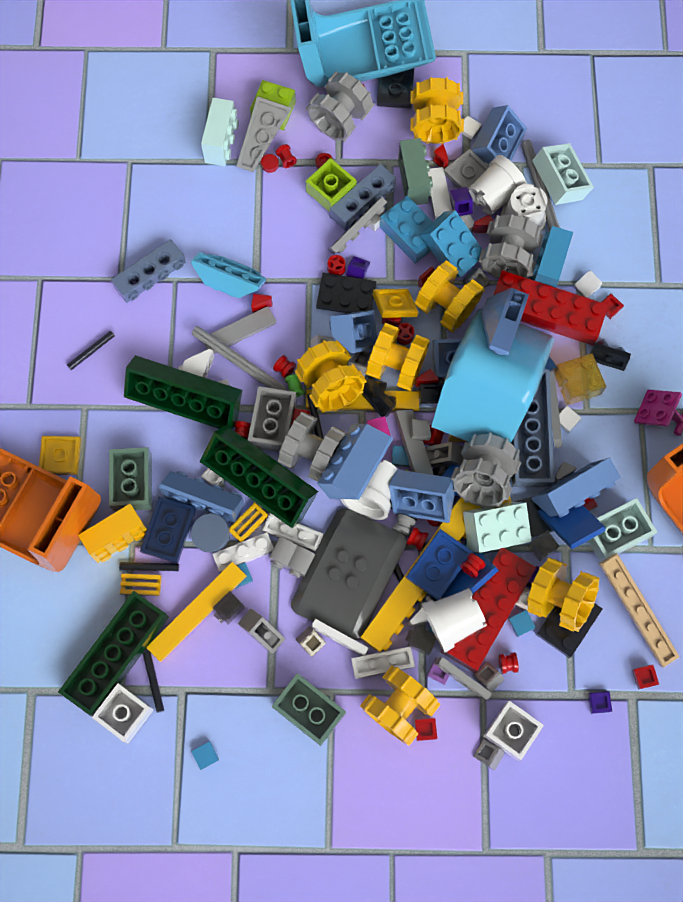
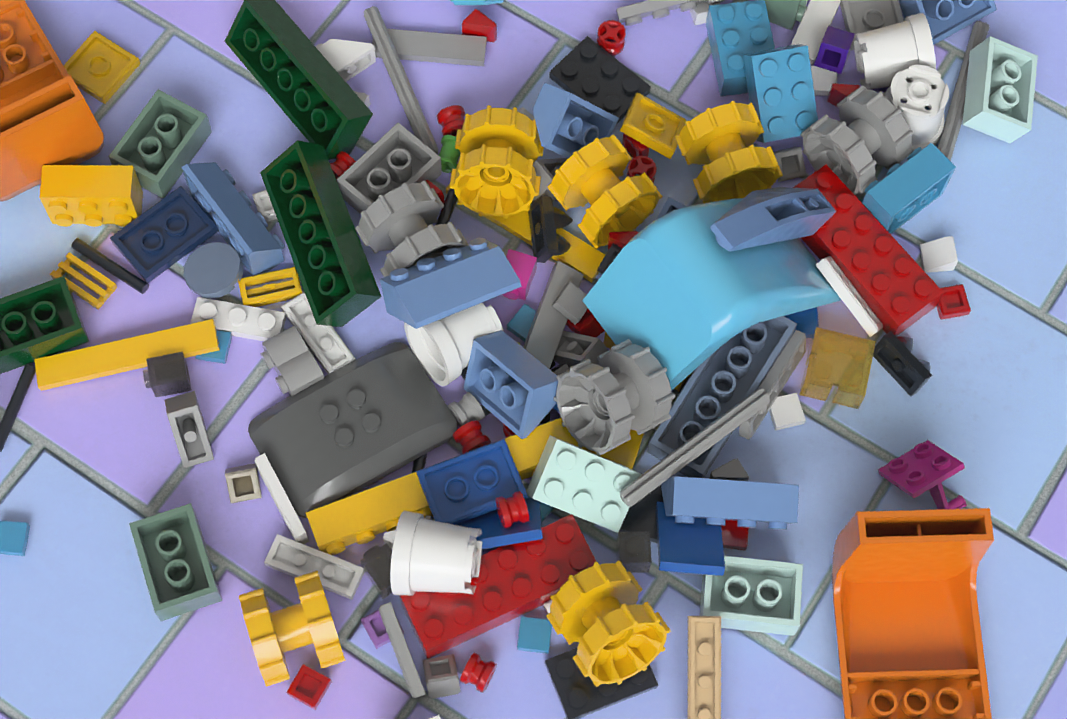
camera: 30 degrees right, 5 degrees down
dark purple slope [346,256,370,279] -> none
none -> light grey axle [620,388,770,507]
none -> white tile [816,256,883,337]

